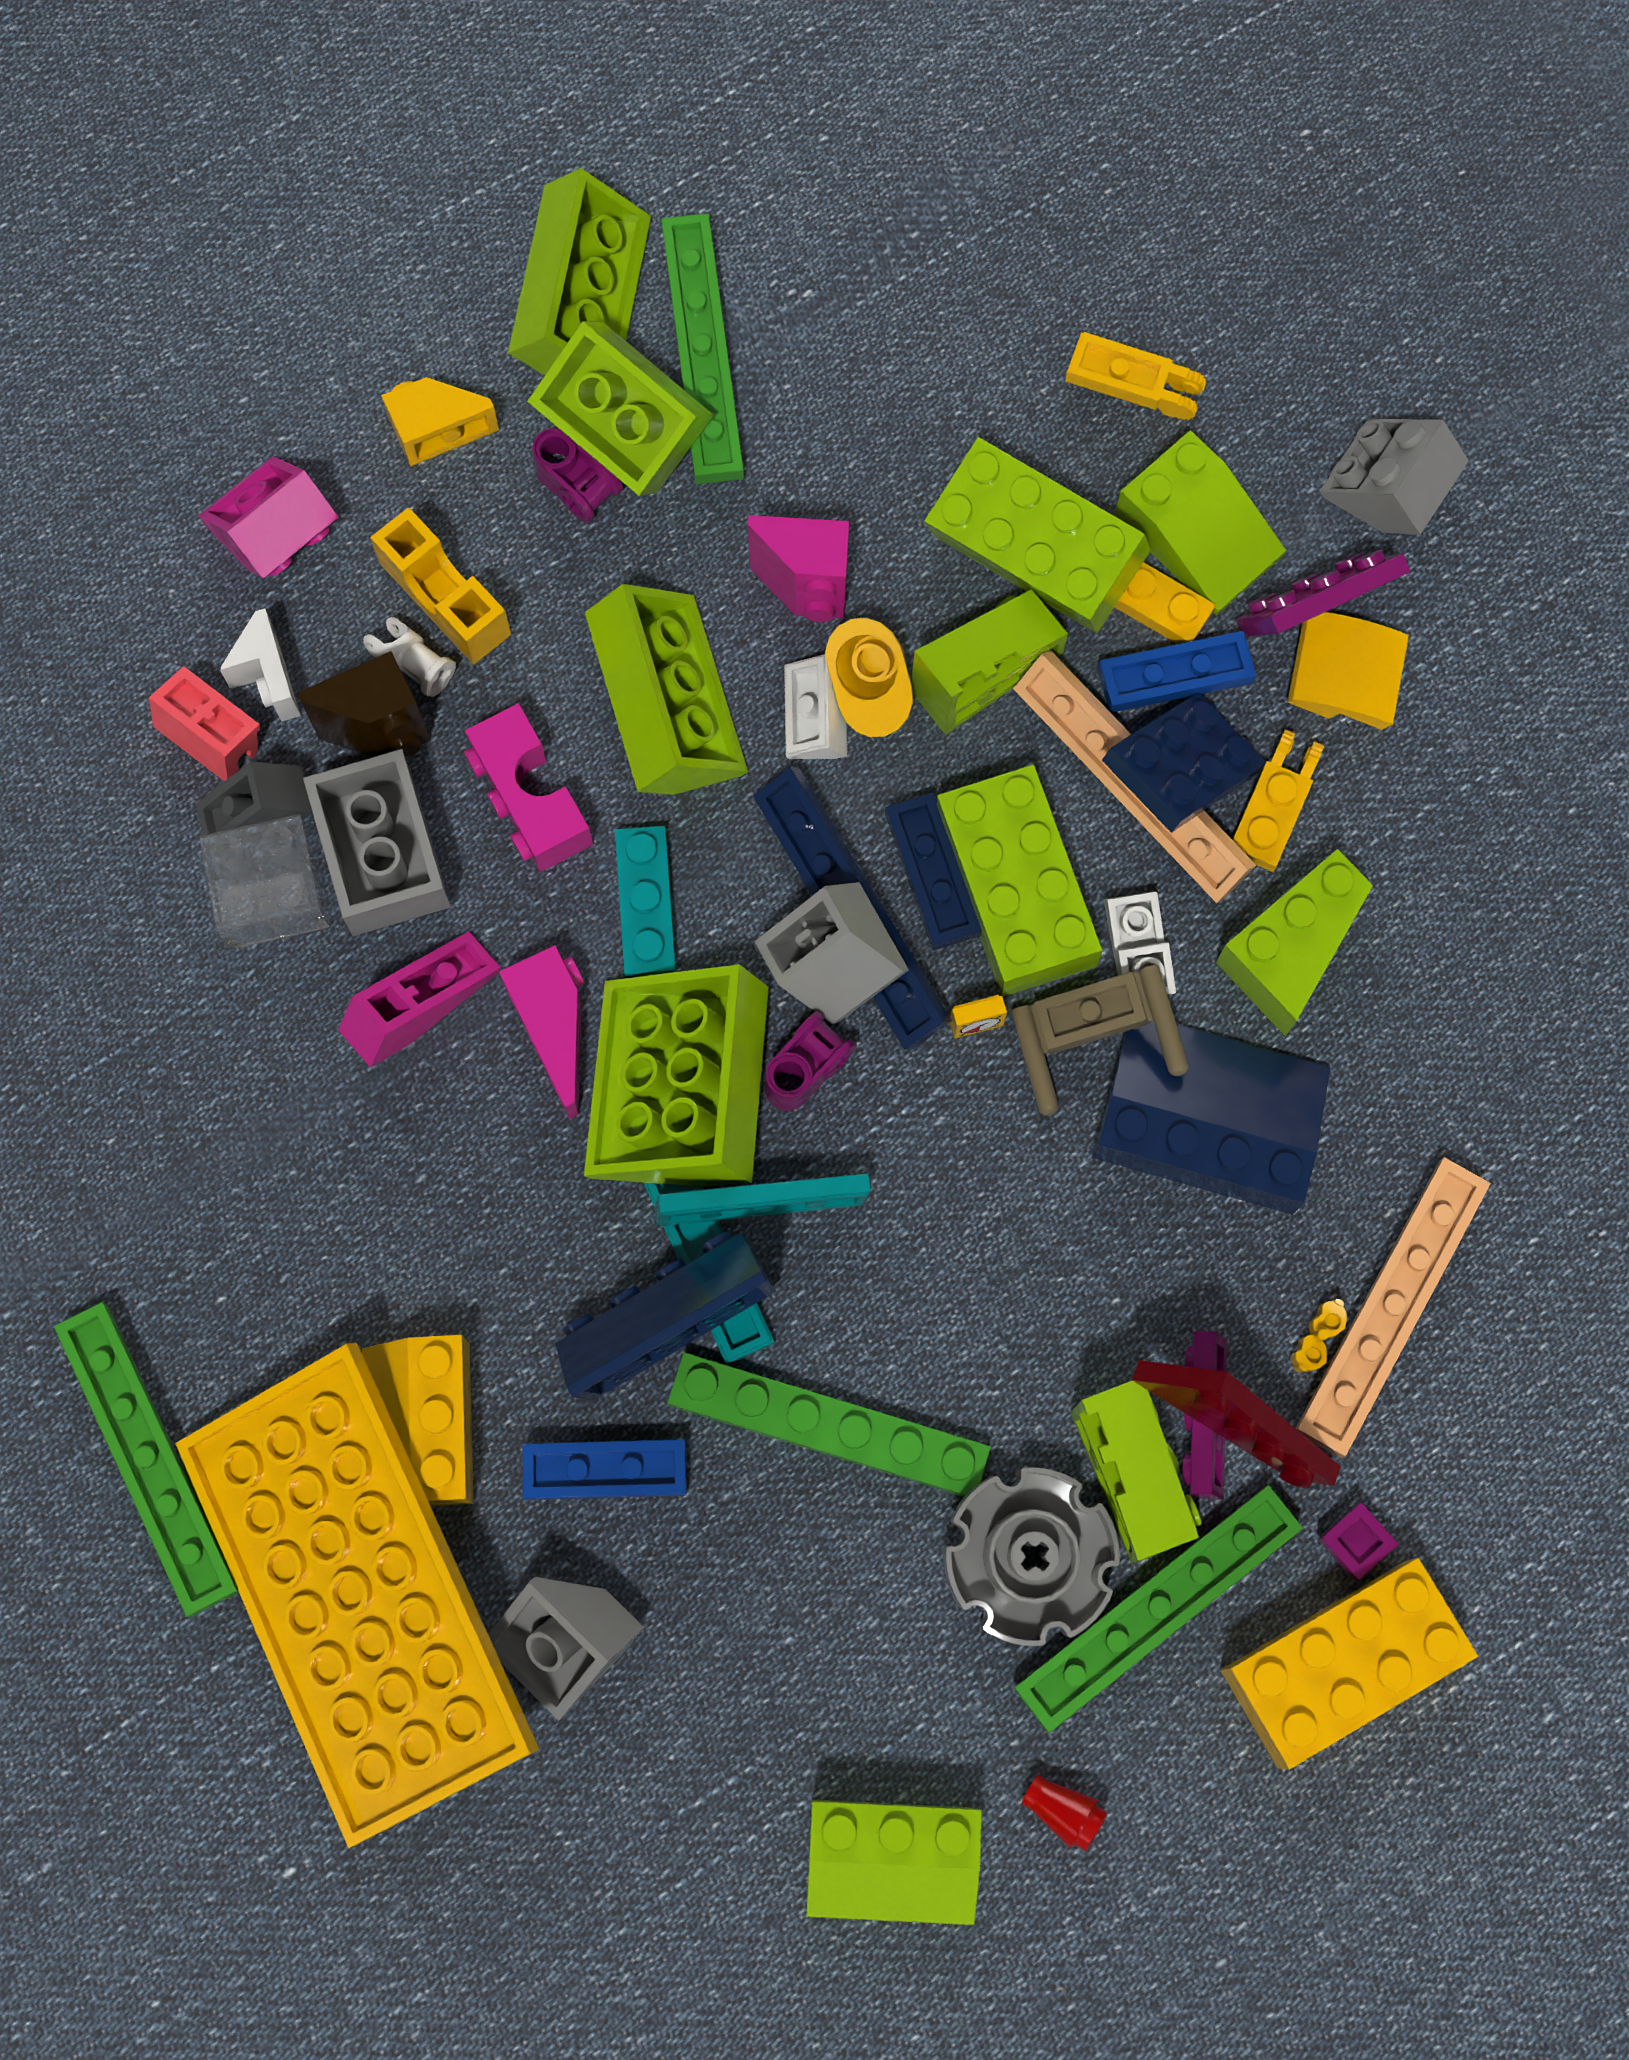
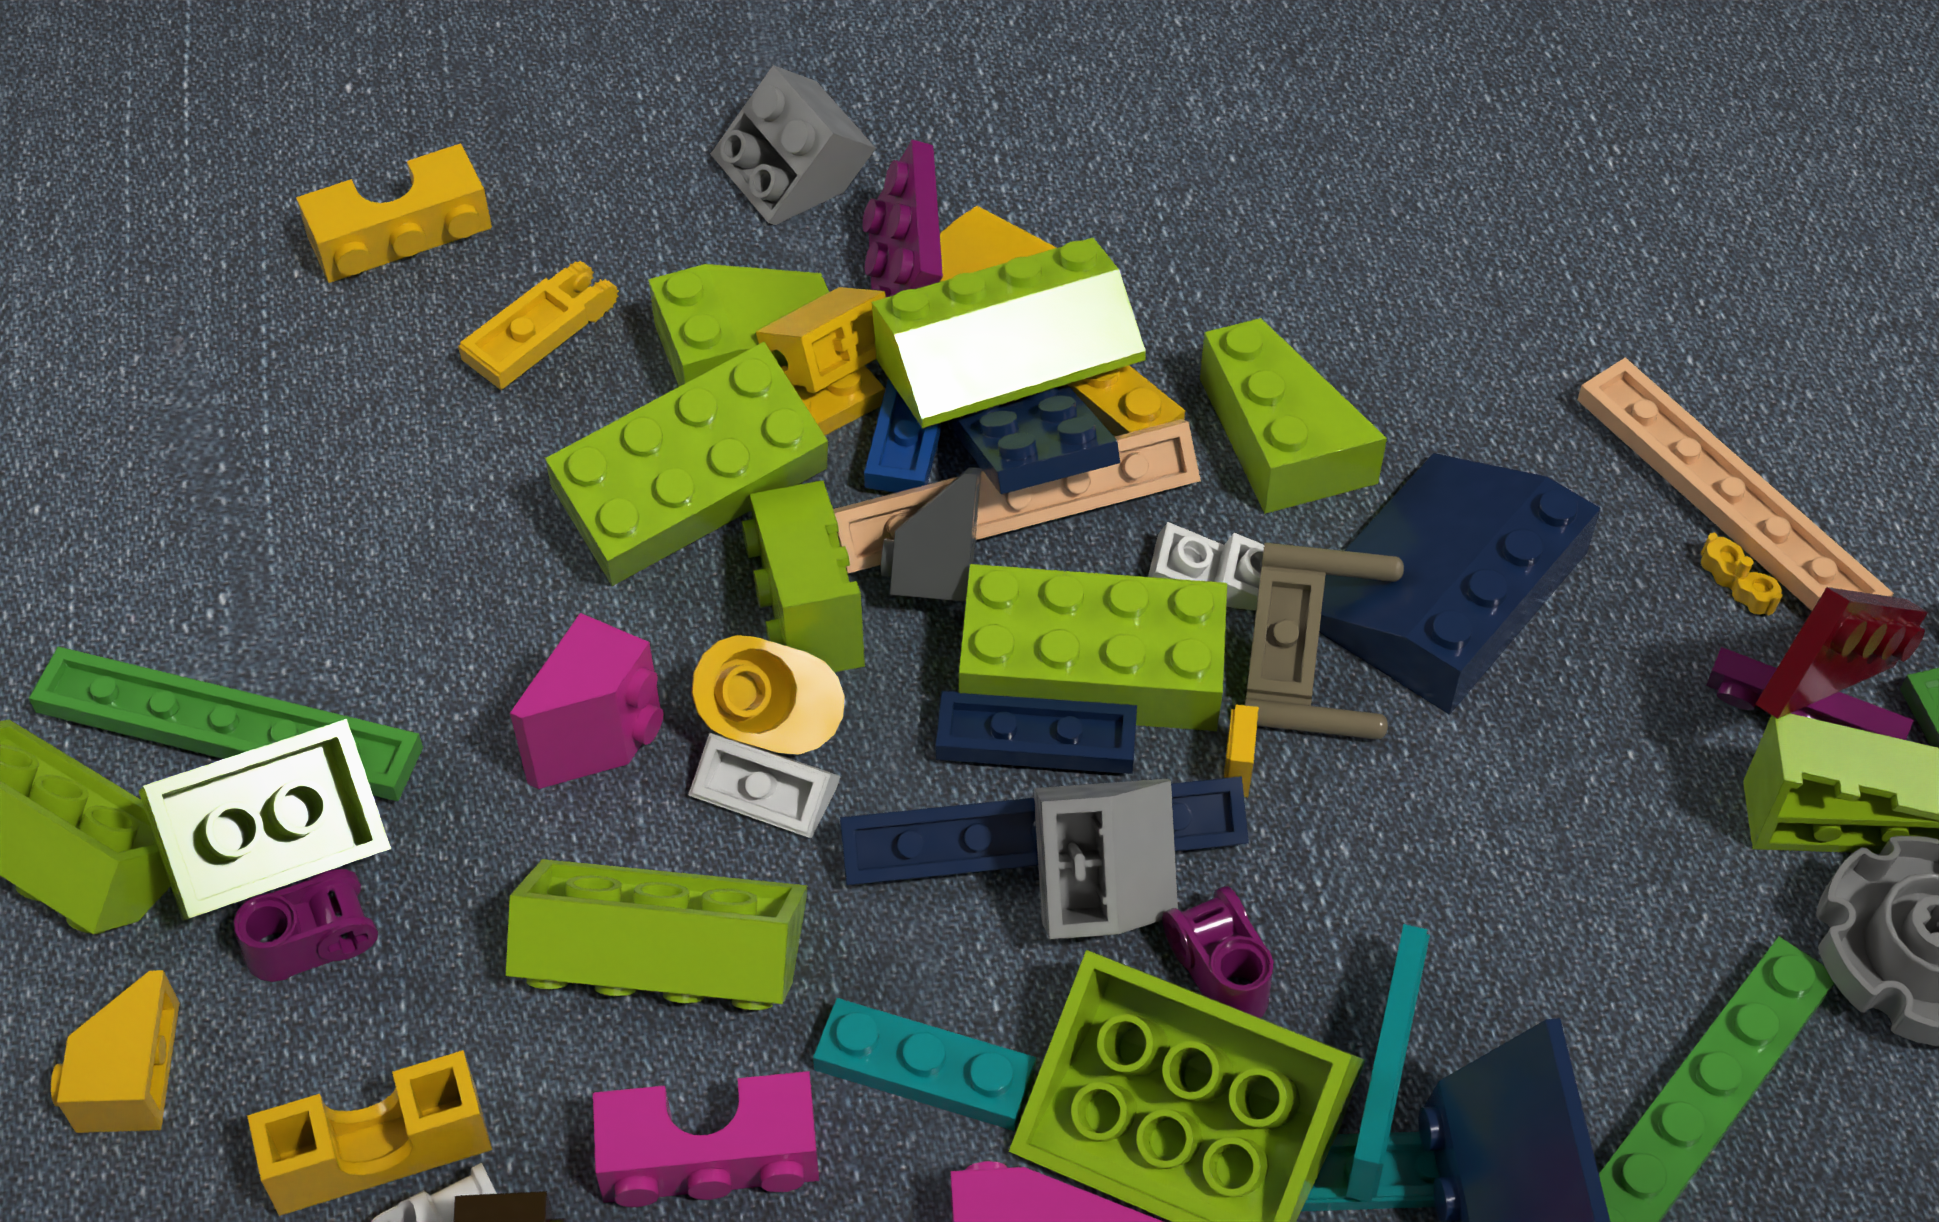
camera: 65 degrees left, 20 degrees down
none -> yellow arch [296,143,492,283]
none -> yellow hinge [756,287,886,393]
none -> slope [872,238,1146,428]
none -> dark grey slope [881,467,982,602]

